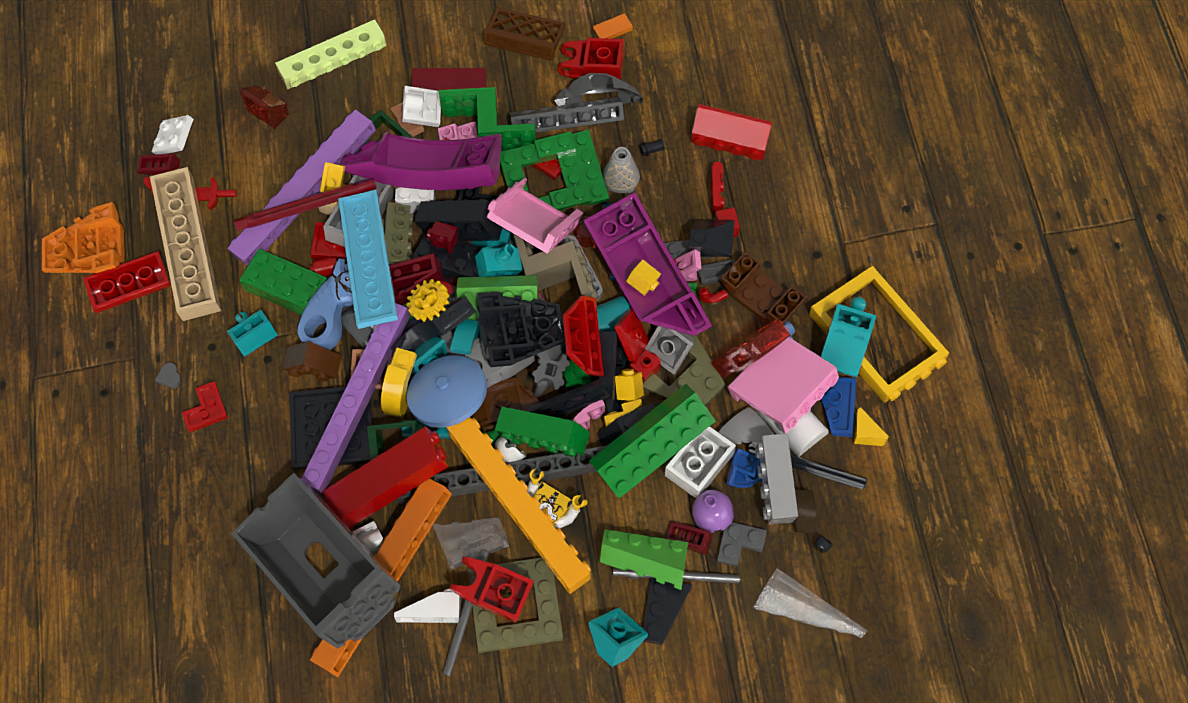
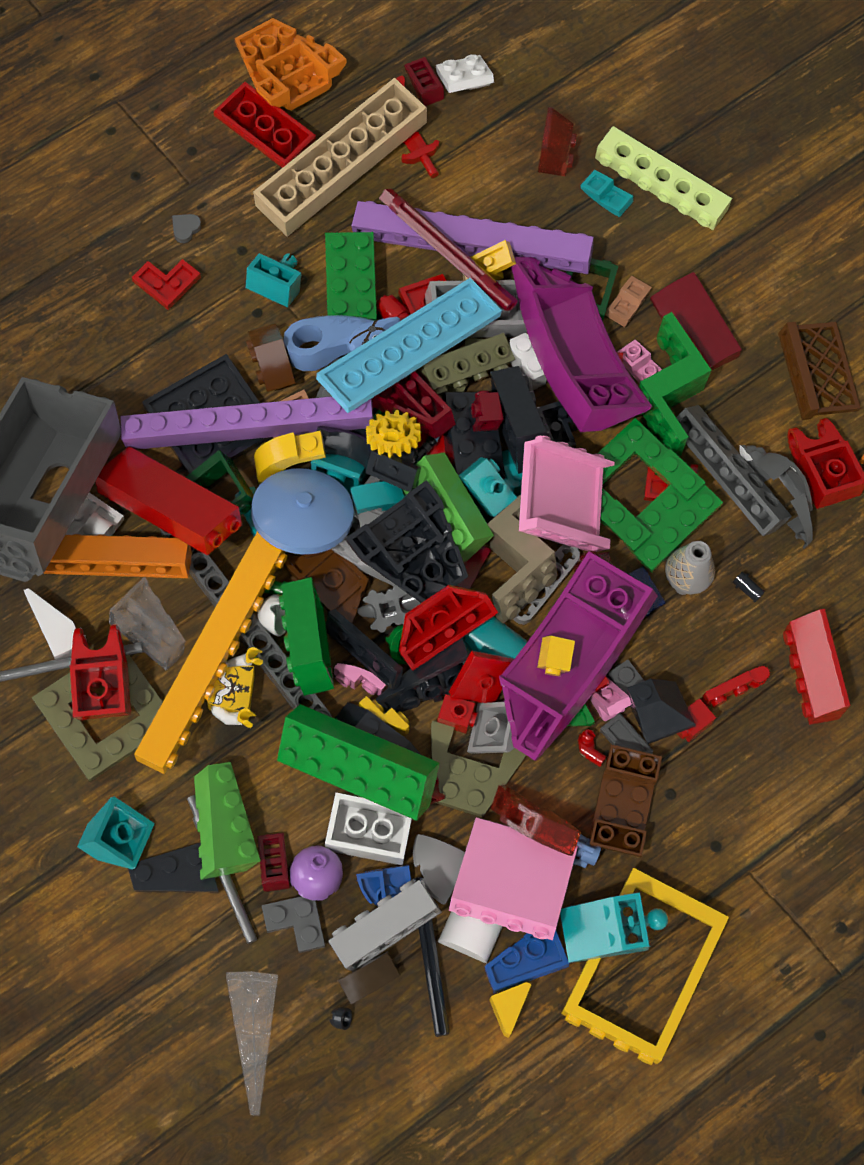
camera: 55 degrees right, 5 degrees up
white plate [402,86,441,127] -> none
yellow brick [615,369,644,400] -> none
none -> teal slope [580,170,633,217]

